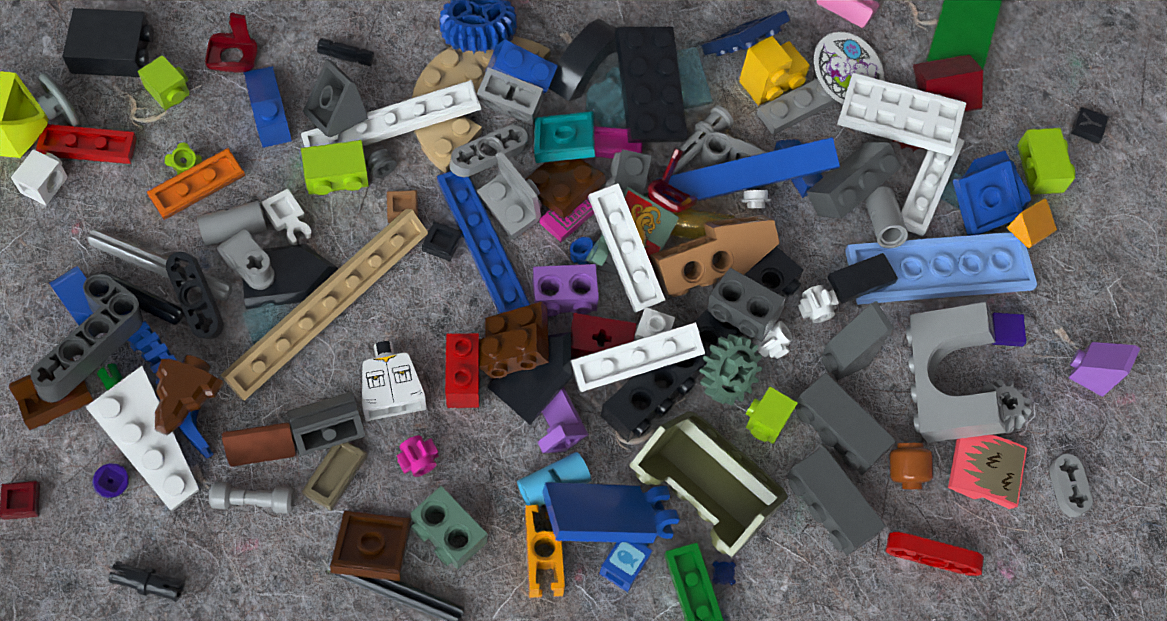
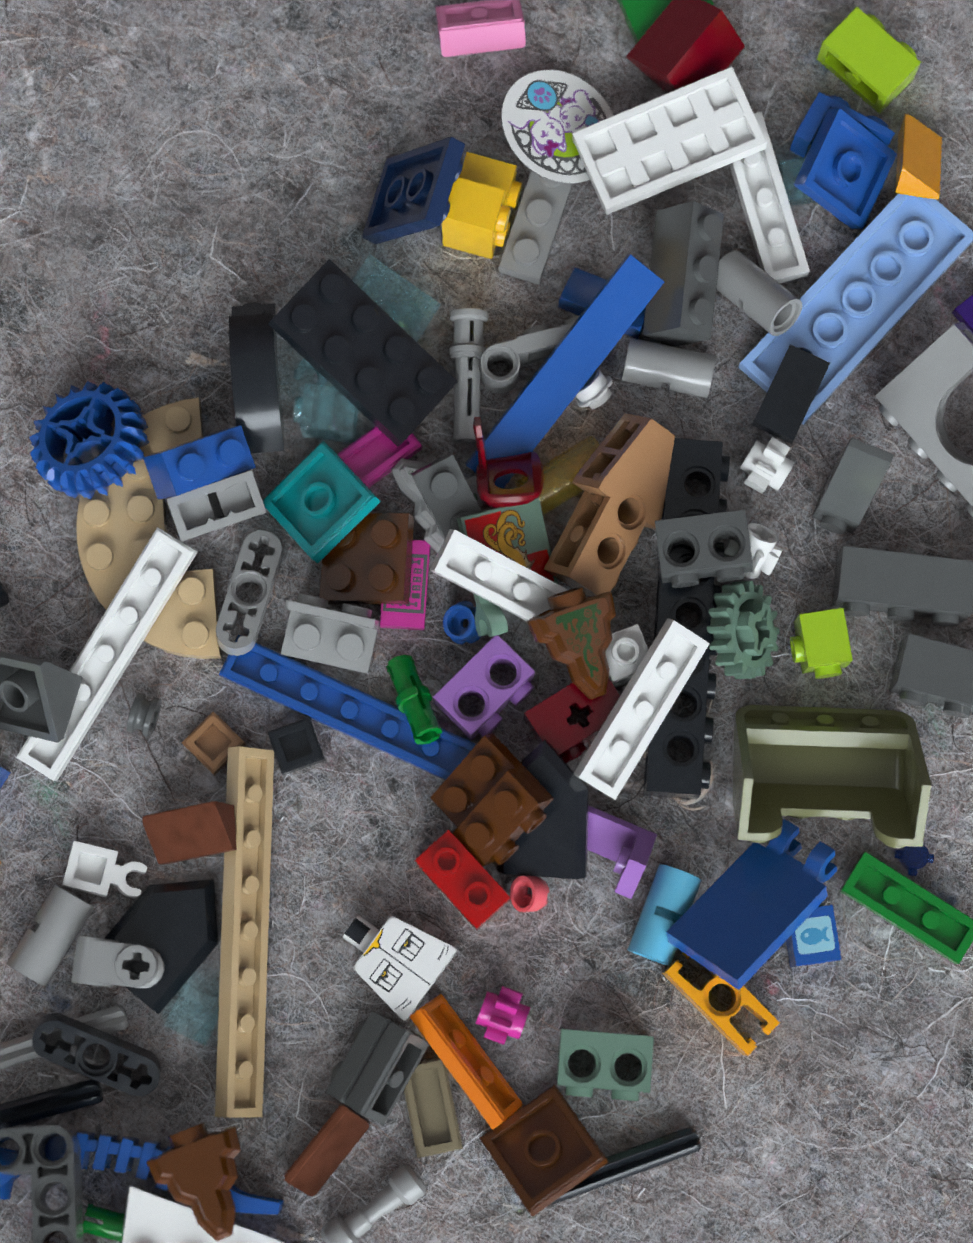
camera: 35 degrees left, 15 degrees up
lime brick [301,140,369,195] -> none
none -> copper slope [142,801,237,865]
none -> green pin [386,655,442,745]
none -> orange tile [409,994,523,1130]
none -> coral hinge [510,876,550,912]
none -> reddish brown rock [527,587,616,699]
none -> light grey pin [622,338,716,398]

